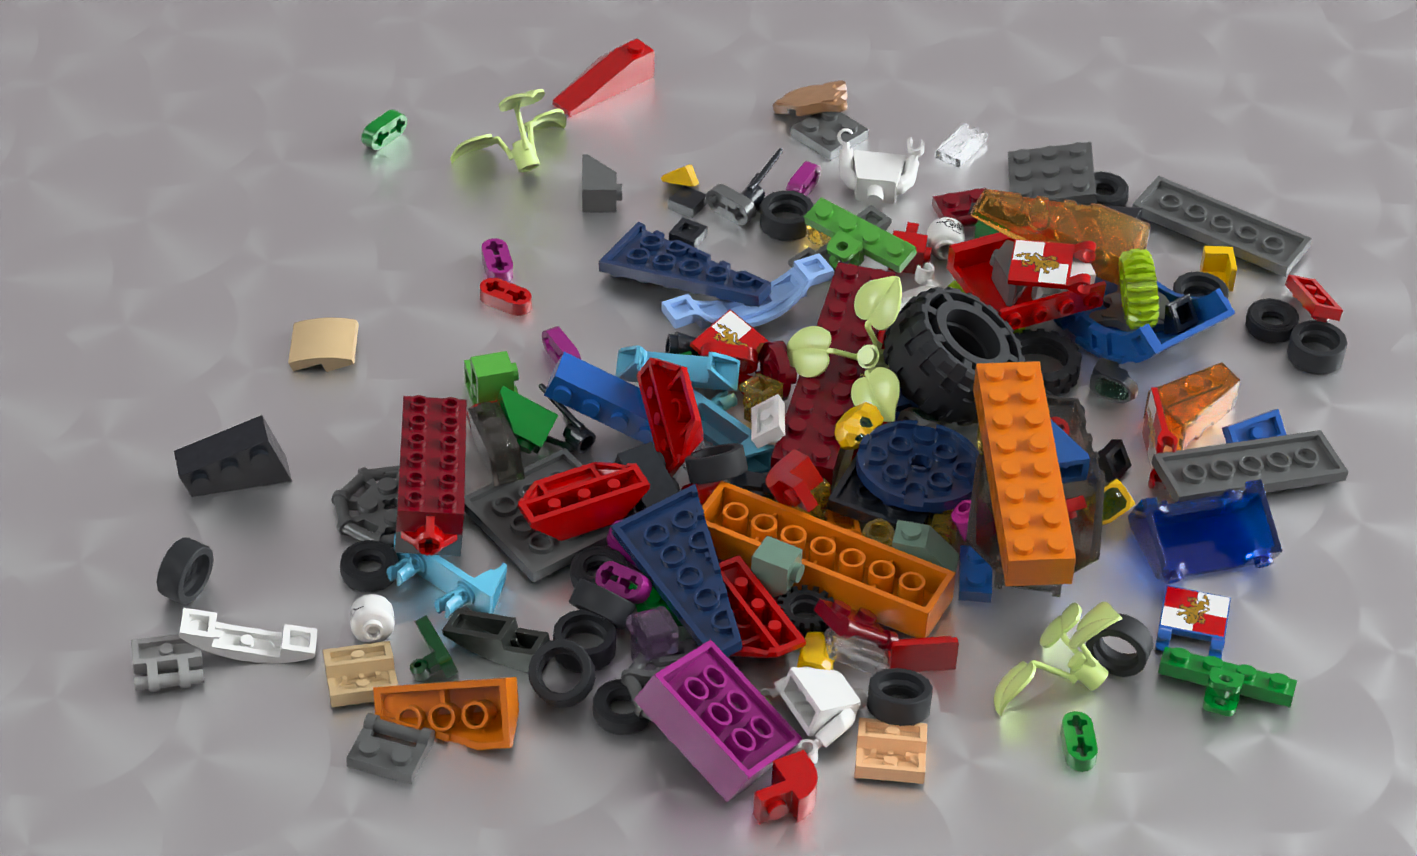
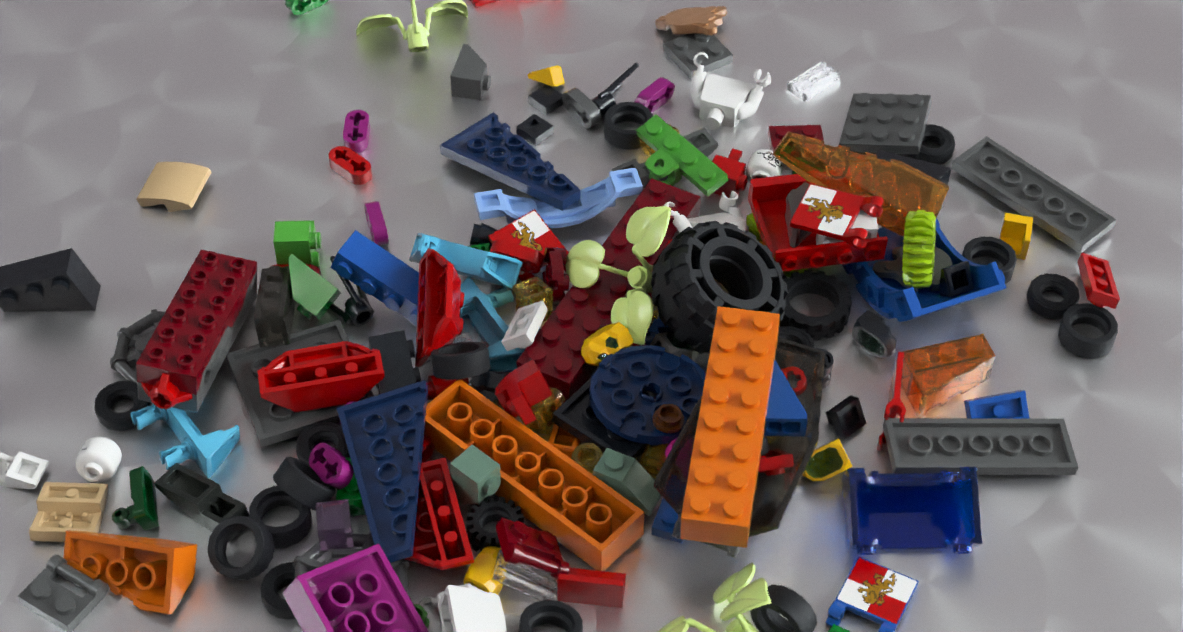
camera: 15 degrees right, 5 degrees up
none -> reddish brown plate [652,404,684,433]

